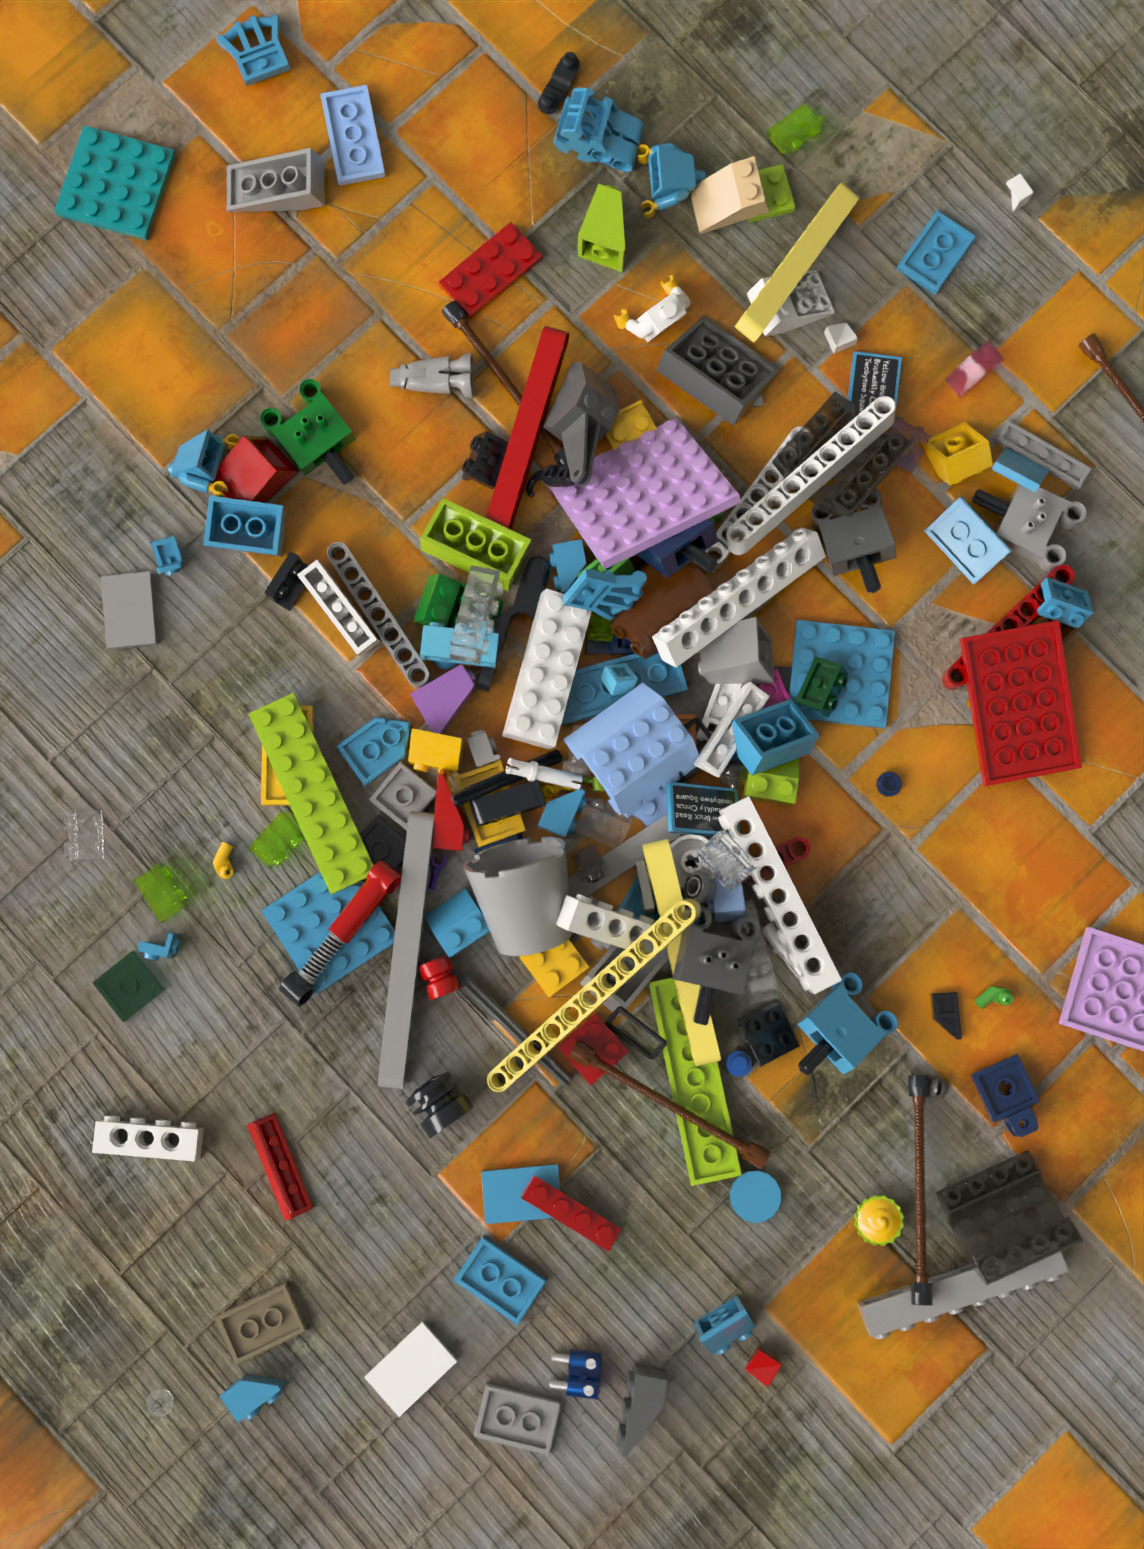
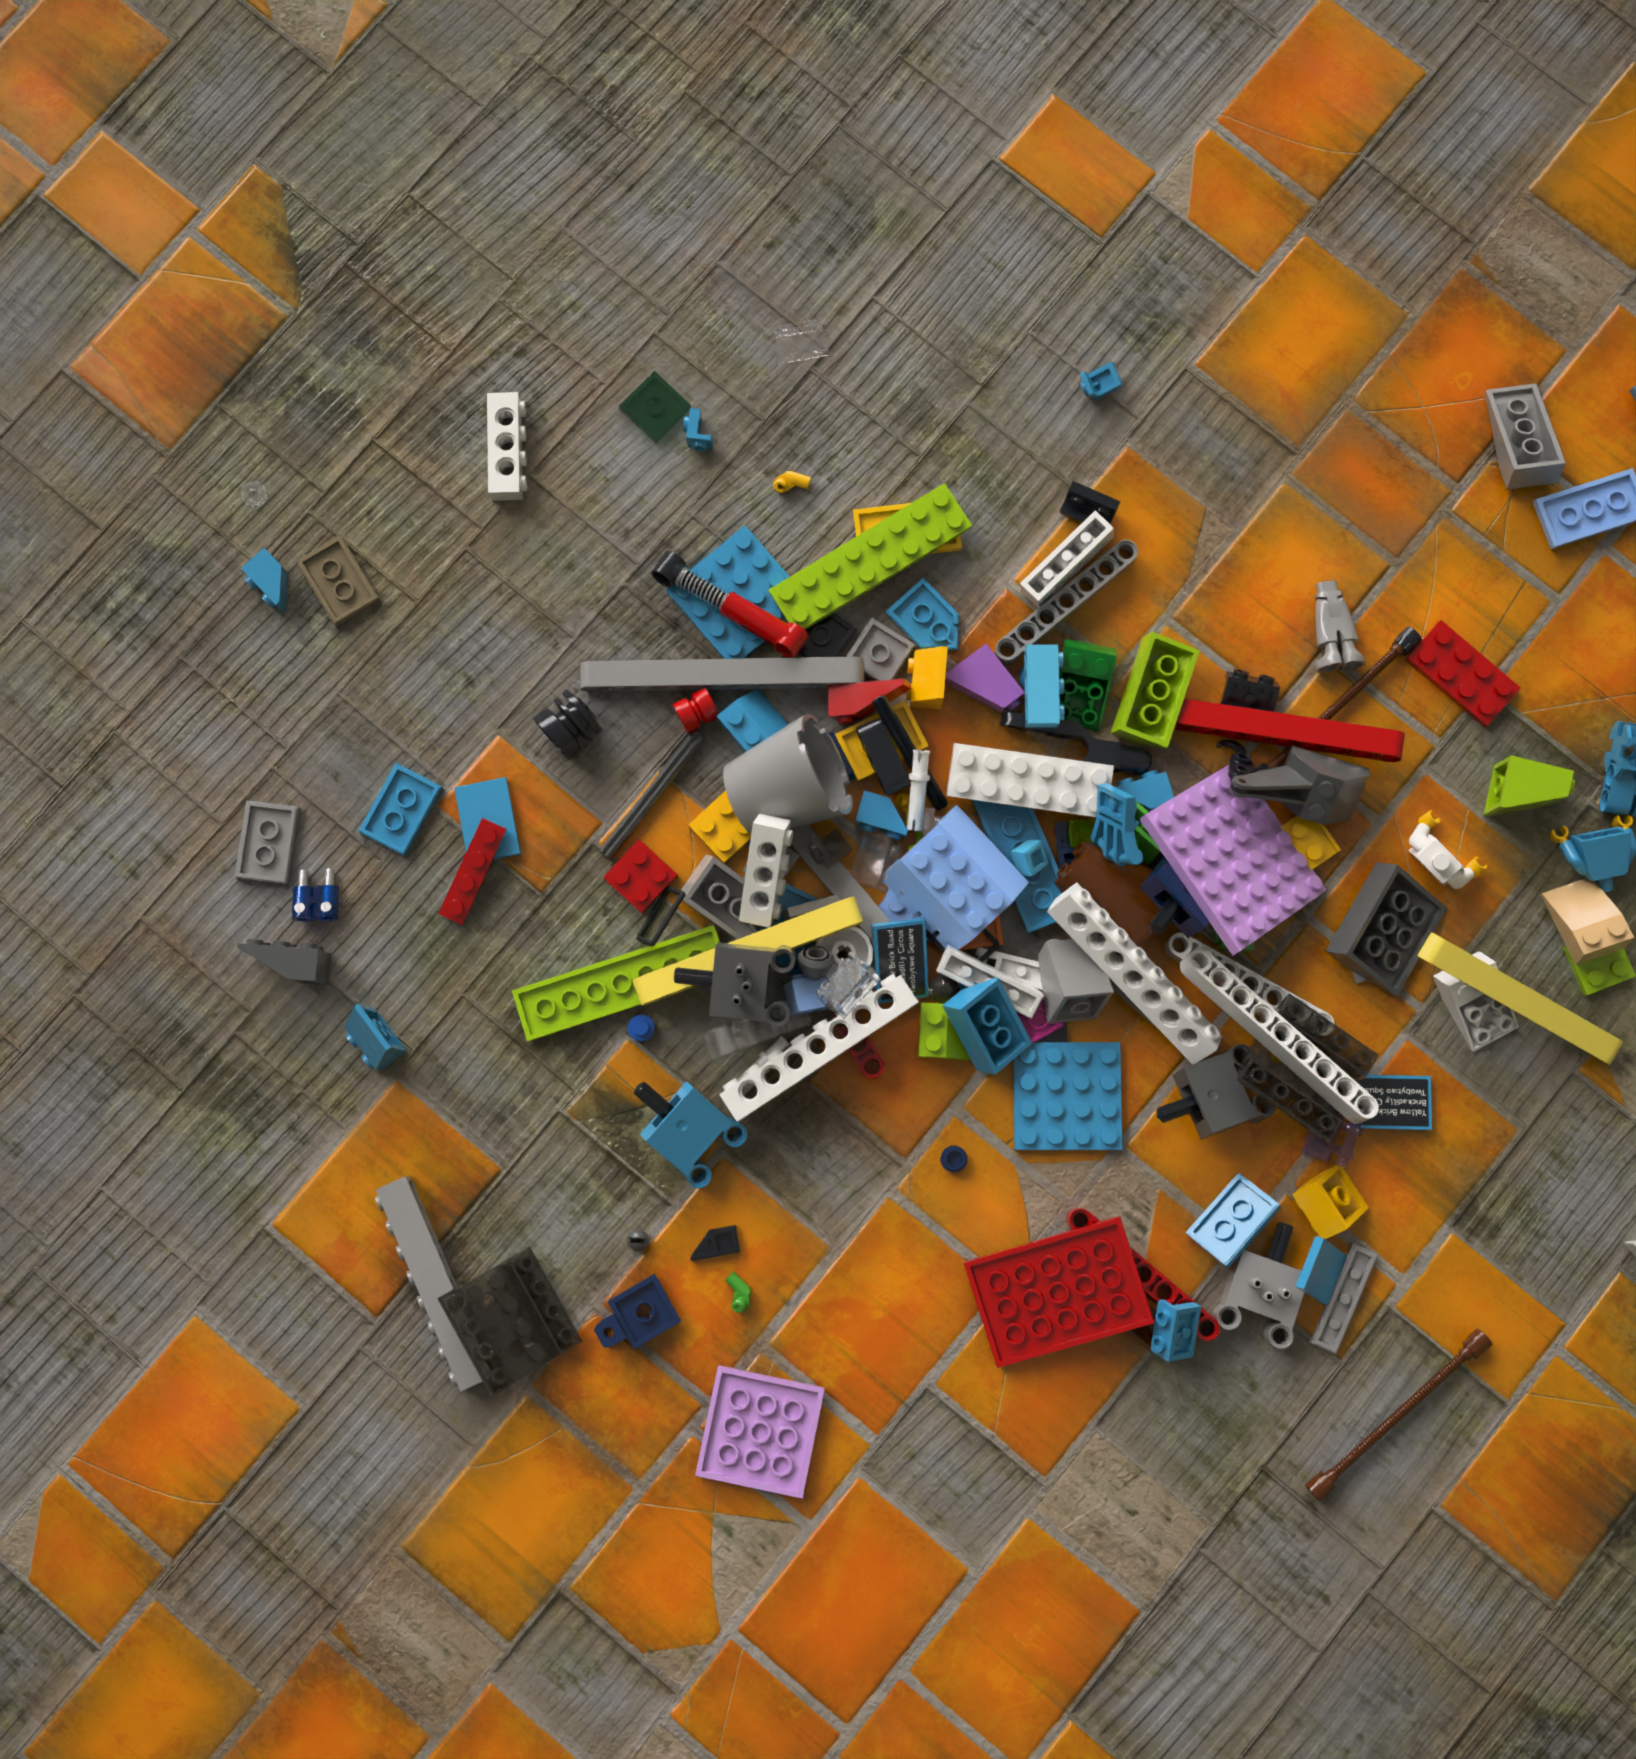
camera: 85 degrees right, 0 degrees up
teal plate [54,125,176,241] -> none
light grey tile [101,571,158,650] -> none
clear neon green bracket [134,863,188,923] -> none
dark azure torso [168,430,240,498] -> none
dark azure slope [203,496,286,557] -> none
red slope [212,436,299,503] -> none
red slope [247,1113,313,1220] -> none
clear neon green bracket [248,811,303,869] -> none
green piece [260,379,355,485] -> none
white tile [364,1321,457,1417] -> none
dark purple hand [428,854,447,890] -> none
clear brick [450,565,504,665] -> none
light grey brick [467,729,501,768] -> none
light yellow beam [487,898,701,1092] -> none
reddish brown hose [568,1040,770,1169] -> none
dark azure tile [729,1170,781,1223] -> none
black hinge [738,1000,800,1067] -> none
red slope [744,1346,782,1387] -> none
dark green bracket [795,656,848,717] -> none
white slope [824,323,858,354] -> none
yellow piece [854,1195,904,1246] -> none
dark azure tile [896,210,977,295] -> none
reddish brown hose [908,1075,933,1306] -> none
clear pink slope [945,340,1004,398] -> none

